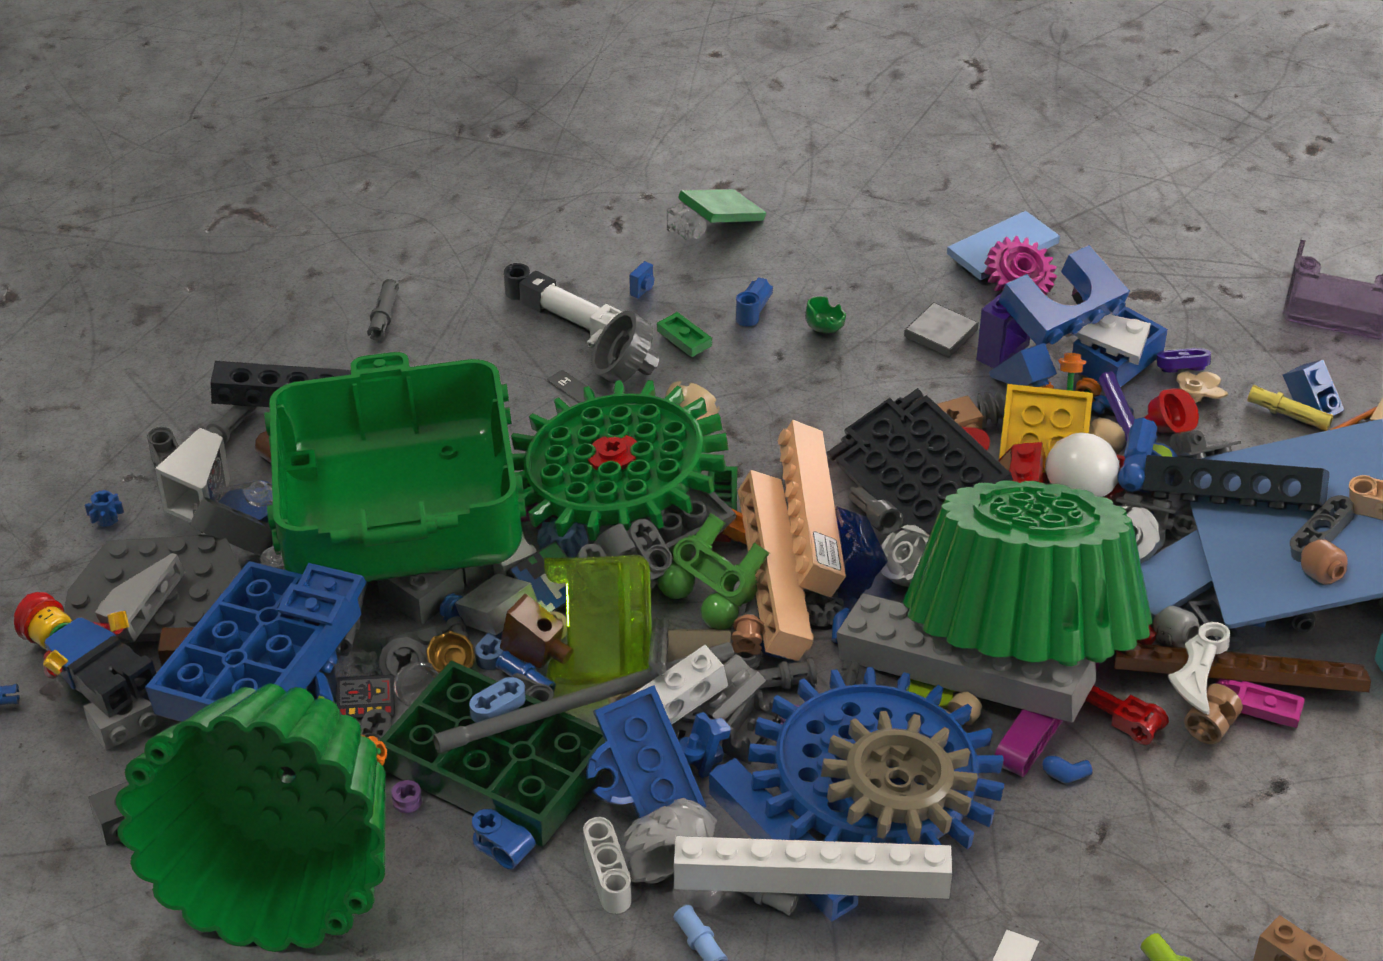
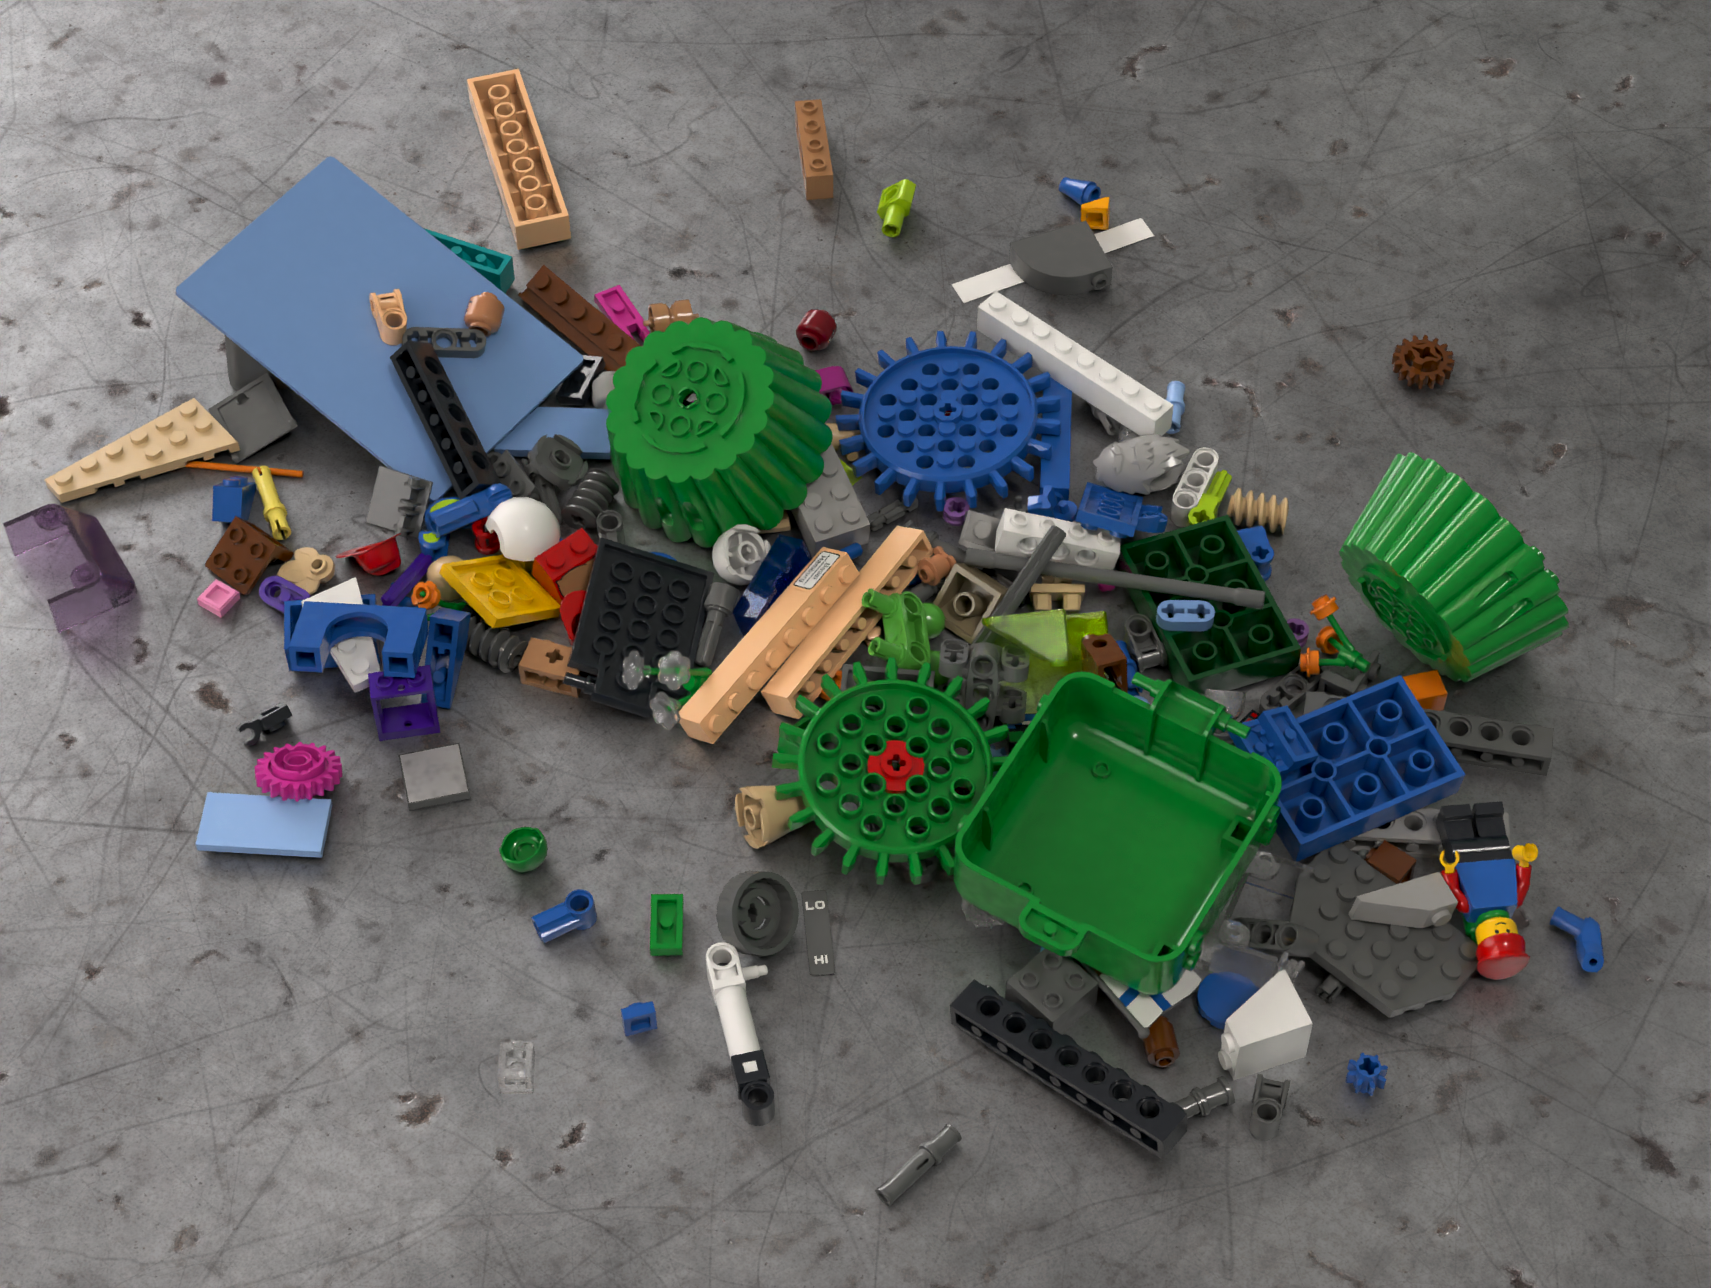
camera: 140 degrees left, 10 degrees up
tile [678,189,766,223] -> none
dark tan gear [821,711,978,842] -> none
blue arm [1042,755,1093,783] -> none
white piece [1168,622,1230,715] -> none
none -> bright pink tile [197,579,240,618]
none -> reddish brown bracket [205,516,294,596]
none -> clear plant [622,650,712,730]
none -> dark red head [796,309,837,351]
none -> lime connector [1188,470,1232,526]
none -> tan piece [1227,488,1289,535]

